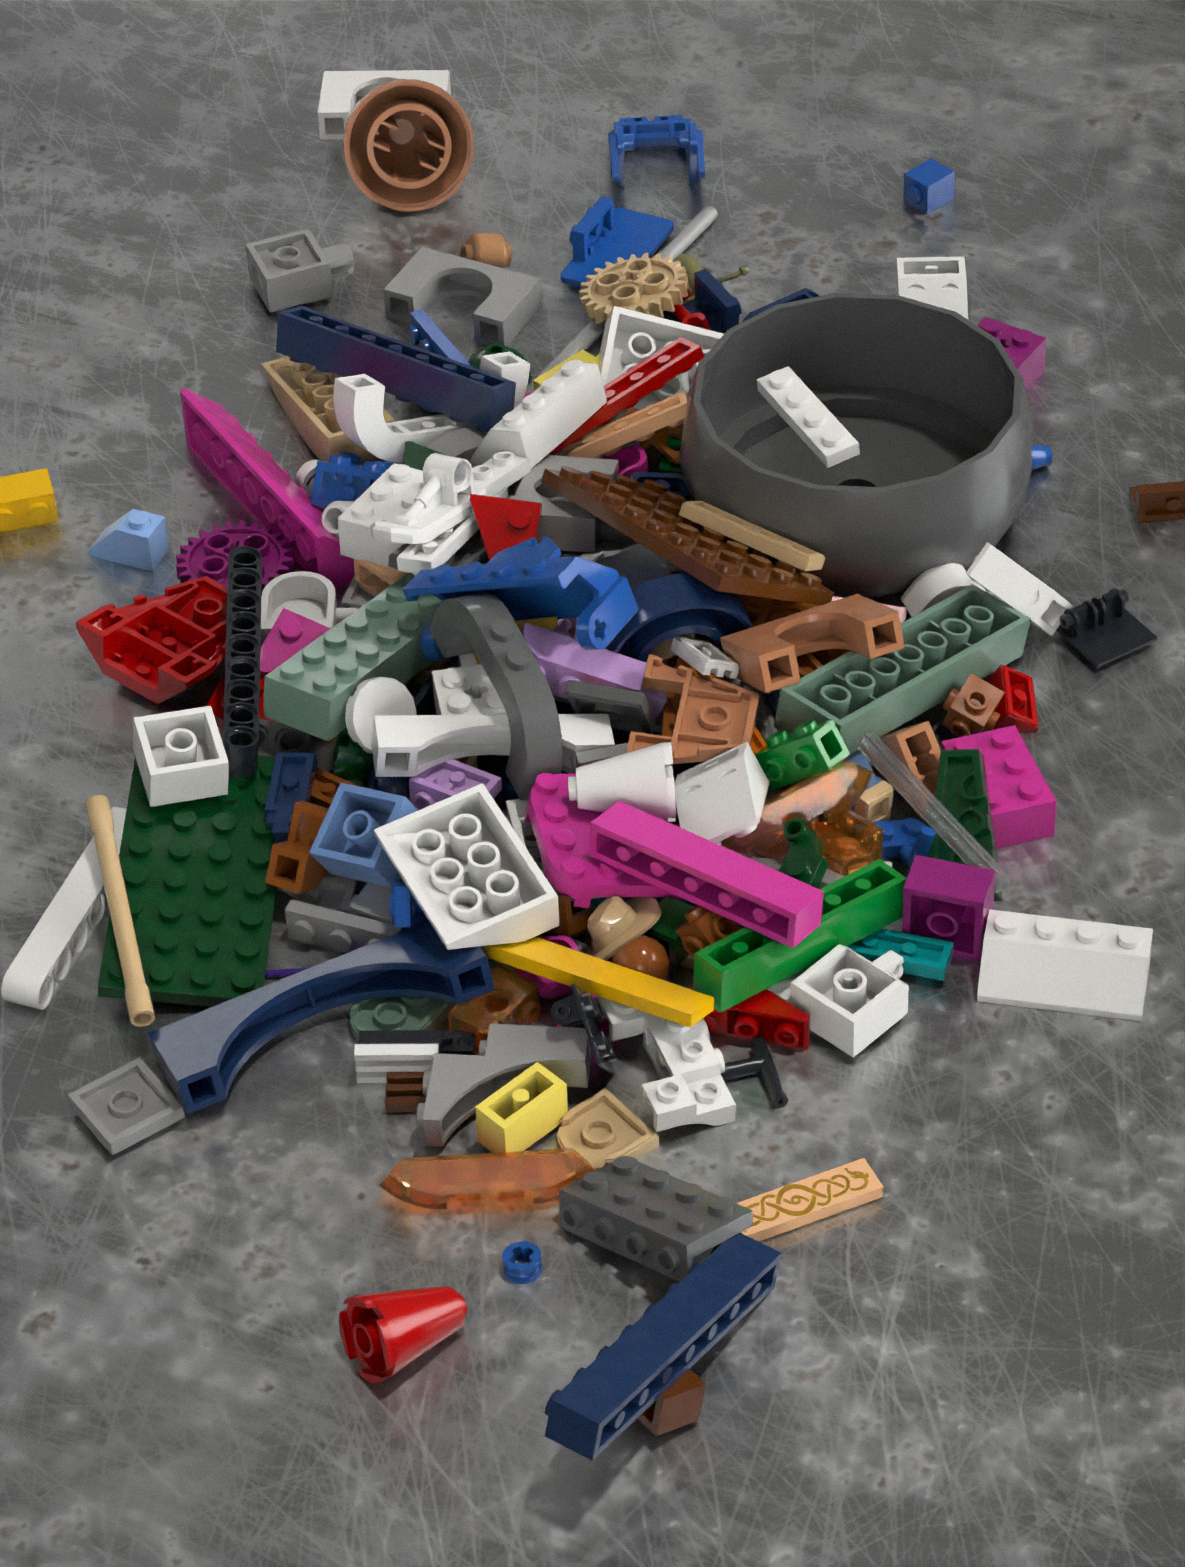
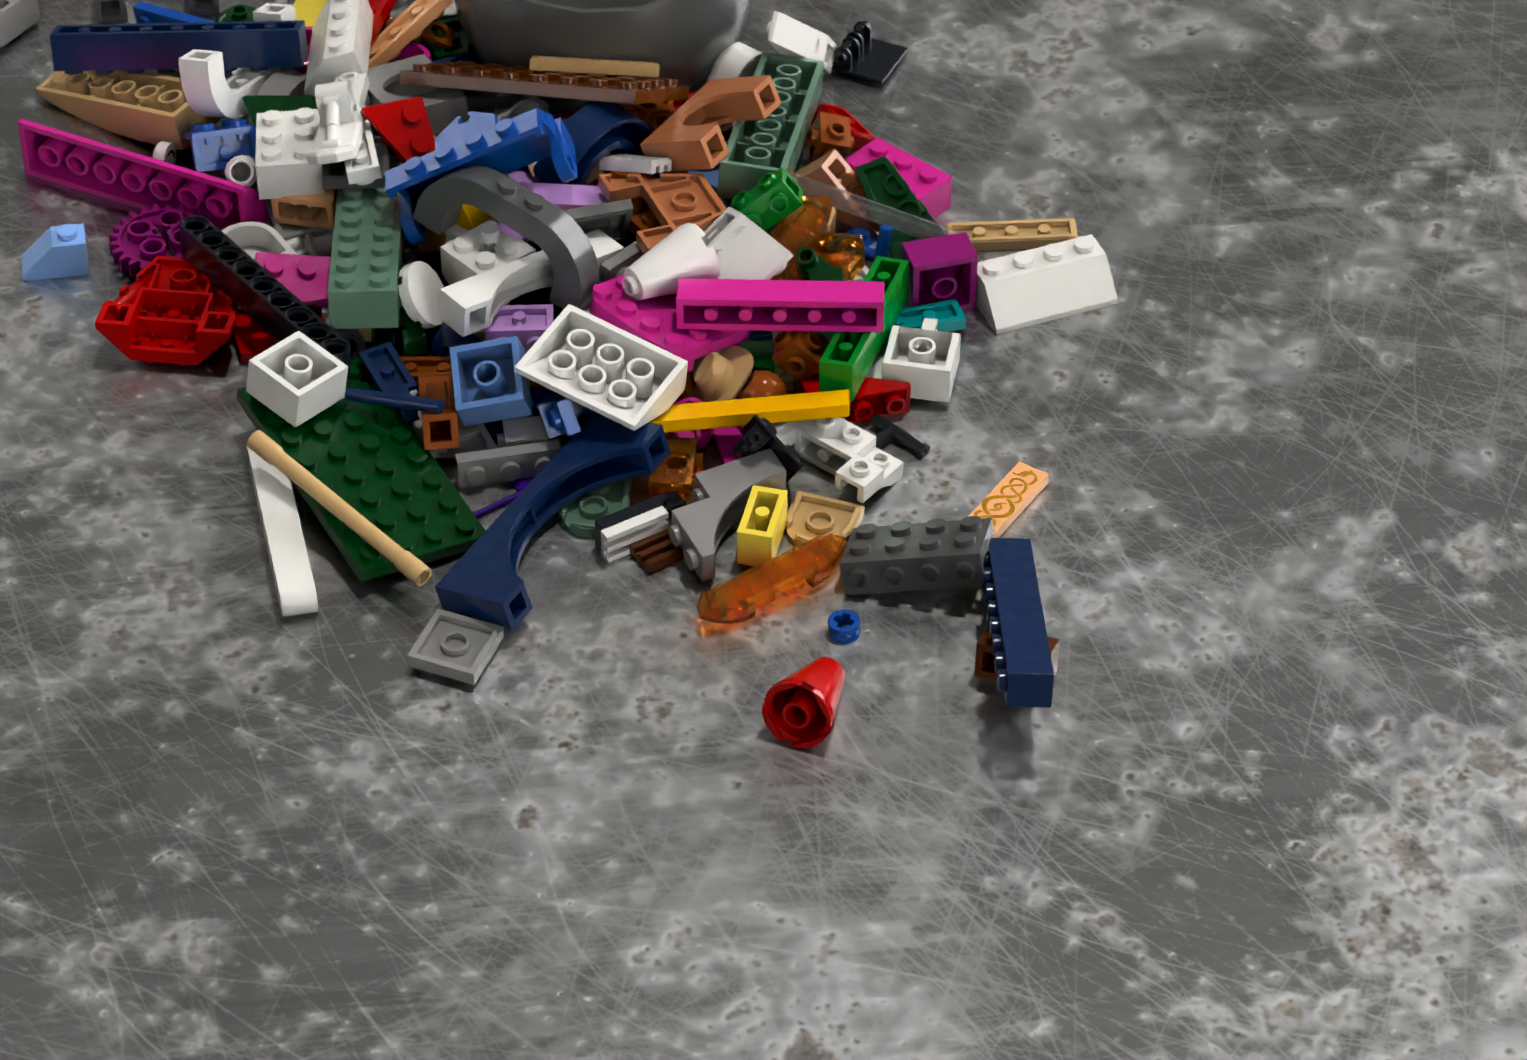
camera: 35 degrees left, 0 degrees up
none -> dark blue bar [345,387,444,414]
none -> tan tile [945,218,1078,251]

